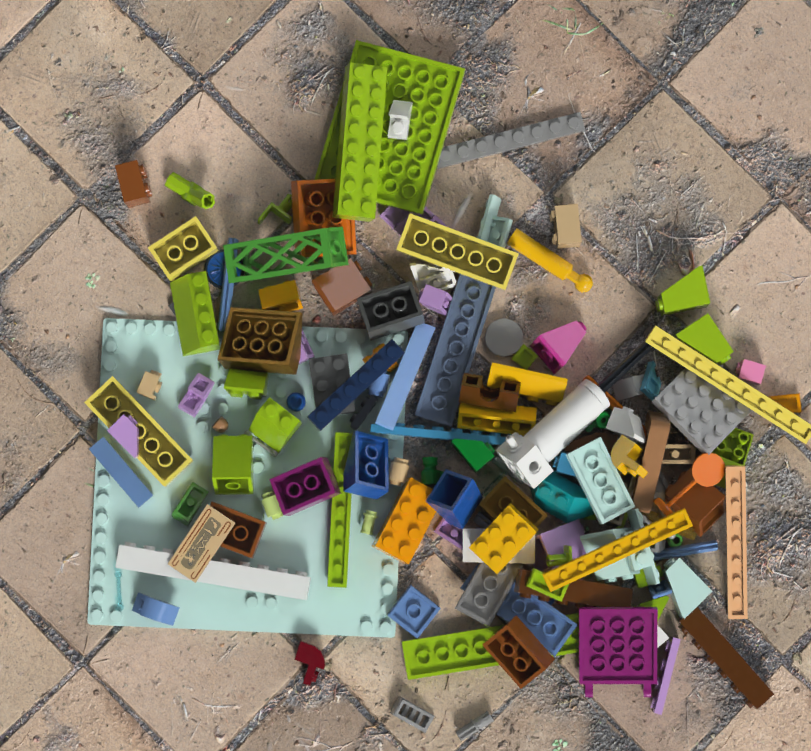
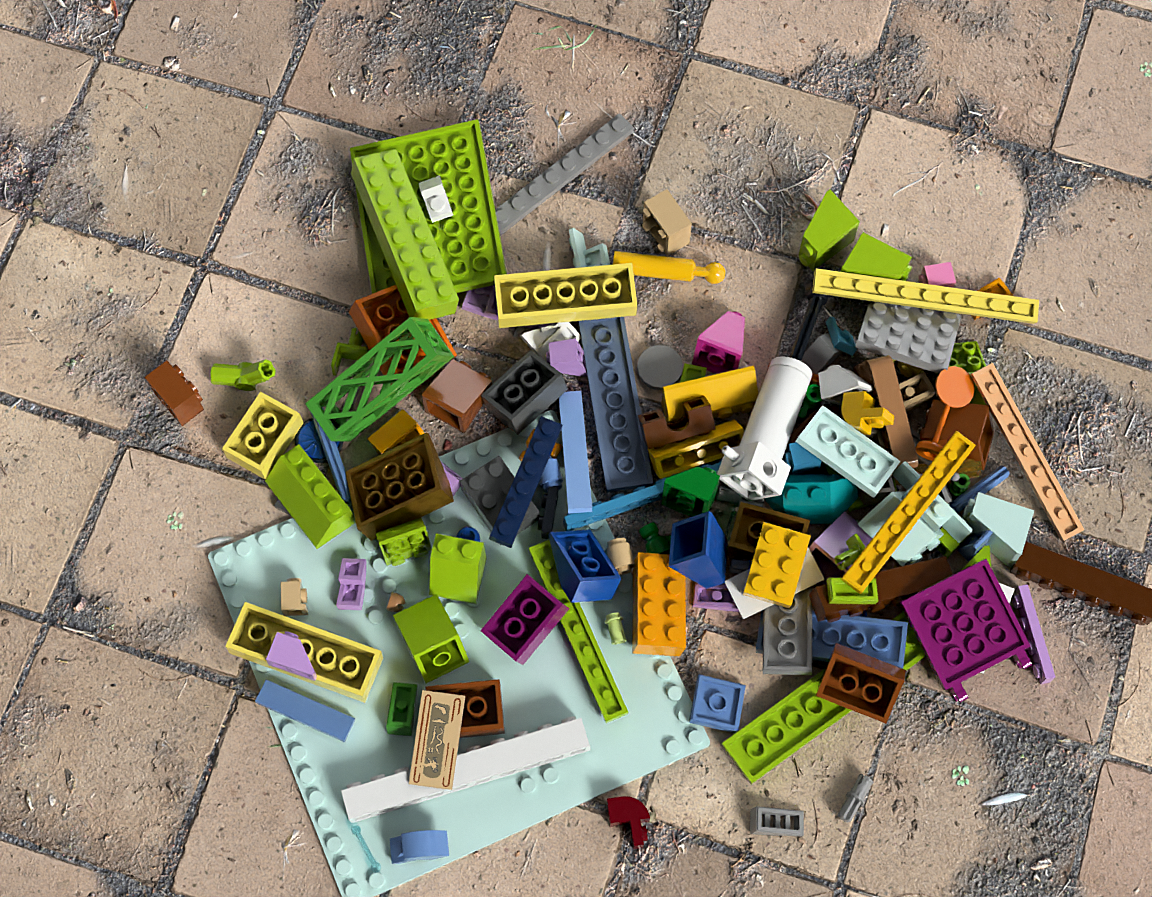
camera: 30 degrees left, 15 degrees down
light grey hinge [244,431,278,457] -> none
yellowish green brick [261,490,283,520] -> none

